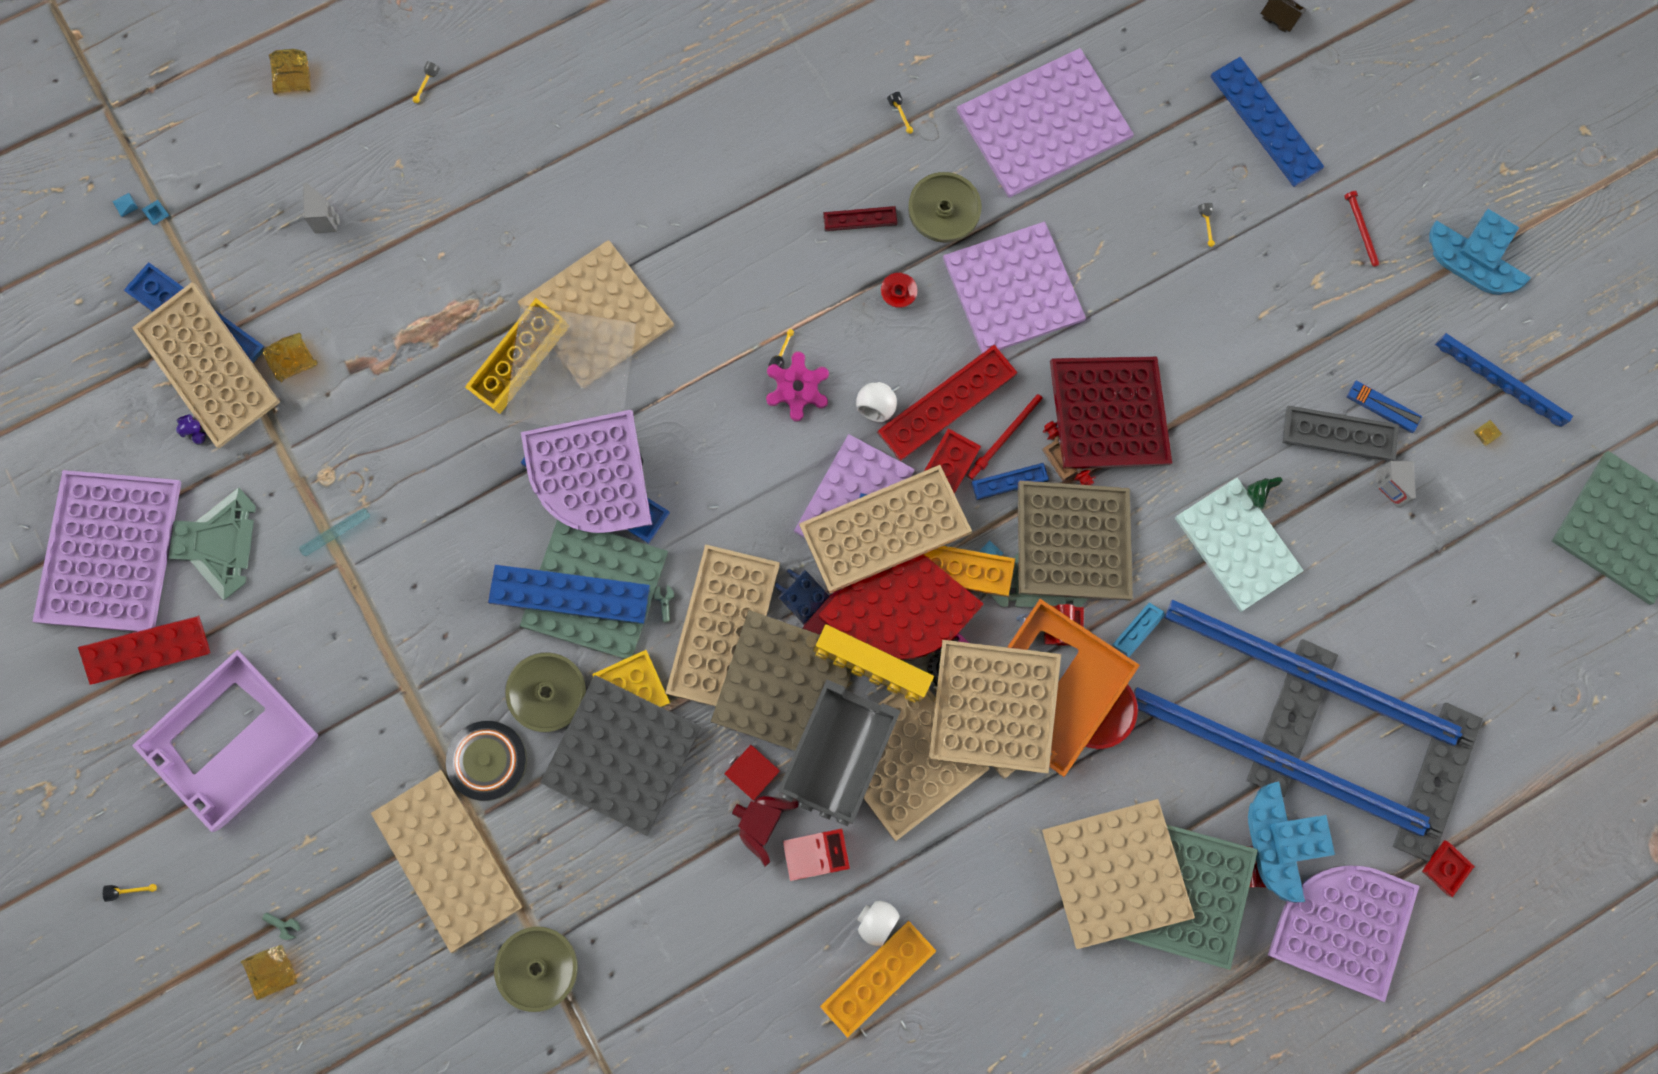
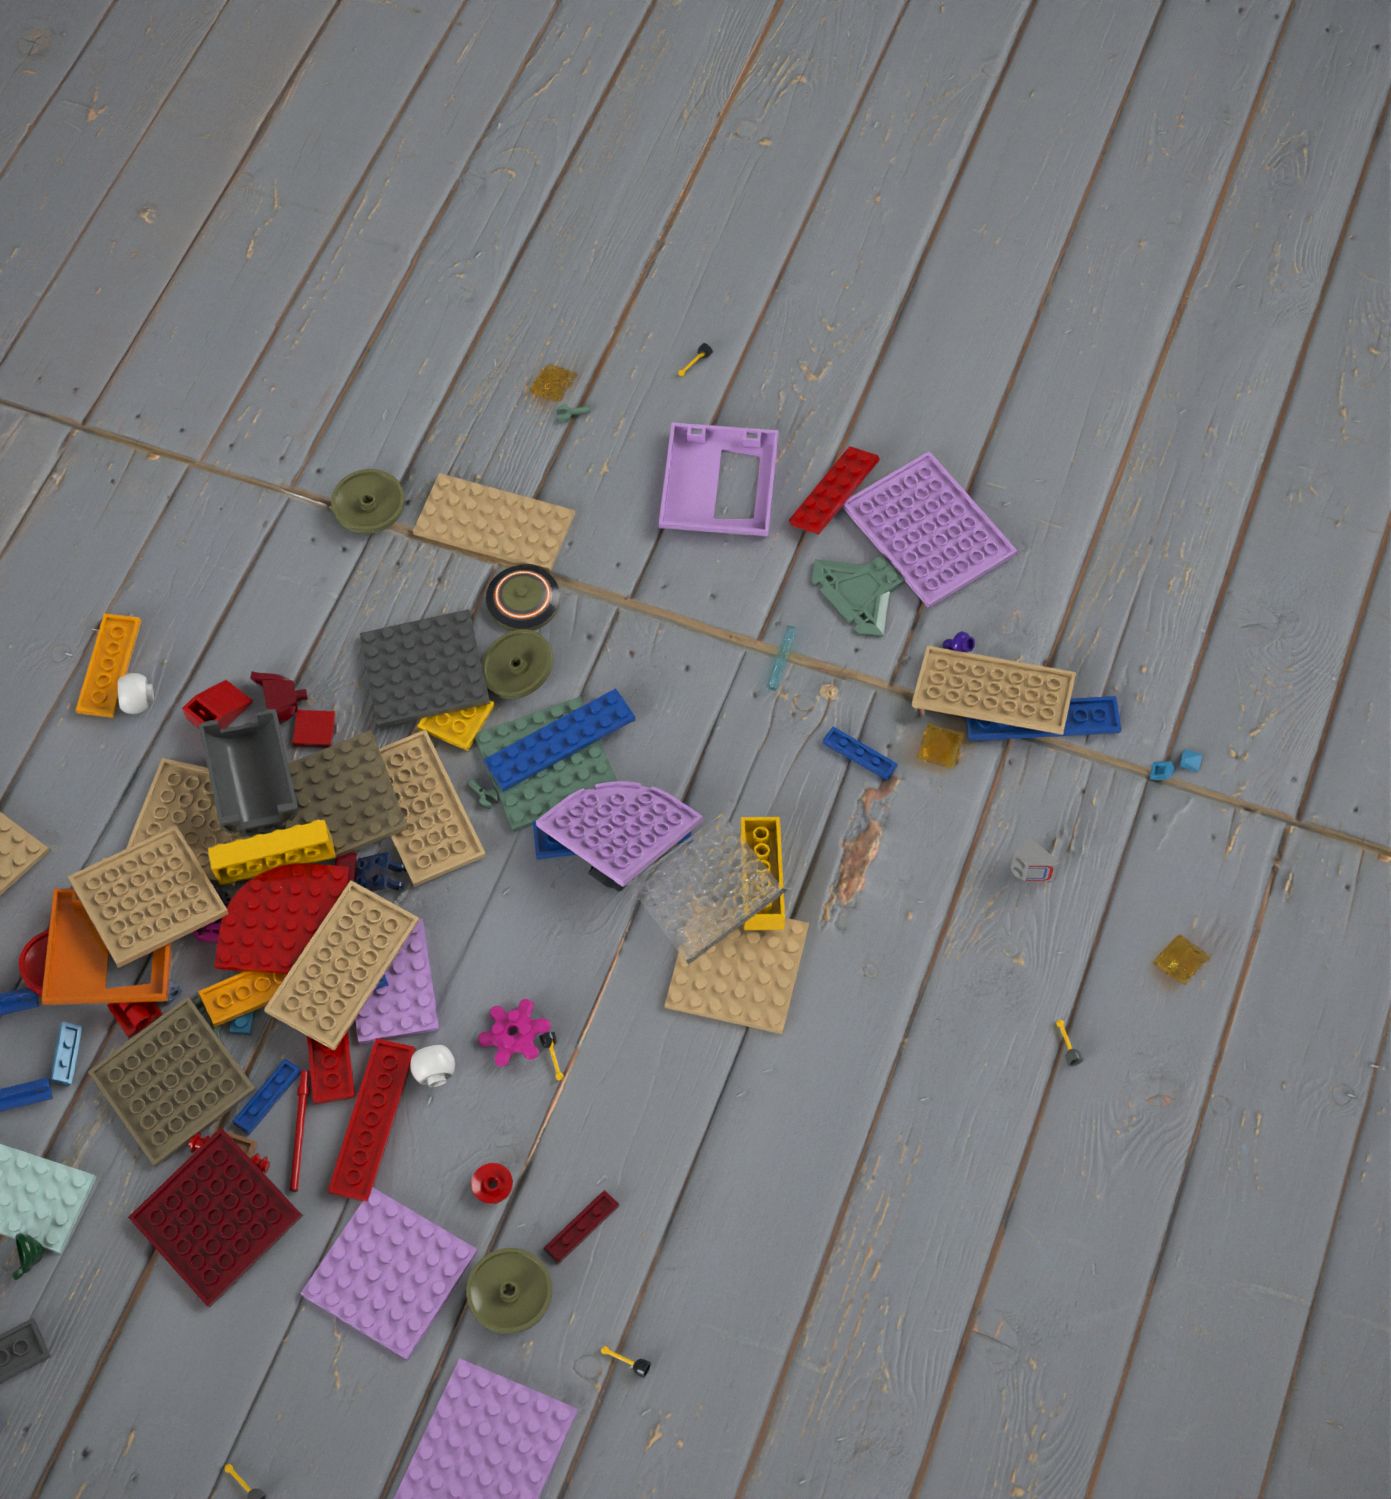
camera: 150 degrees right, 15 degrees down
none -> blue tile [822,726,898,781]

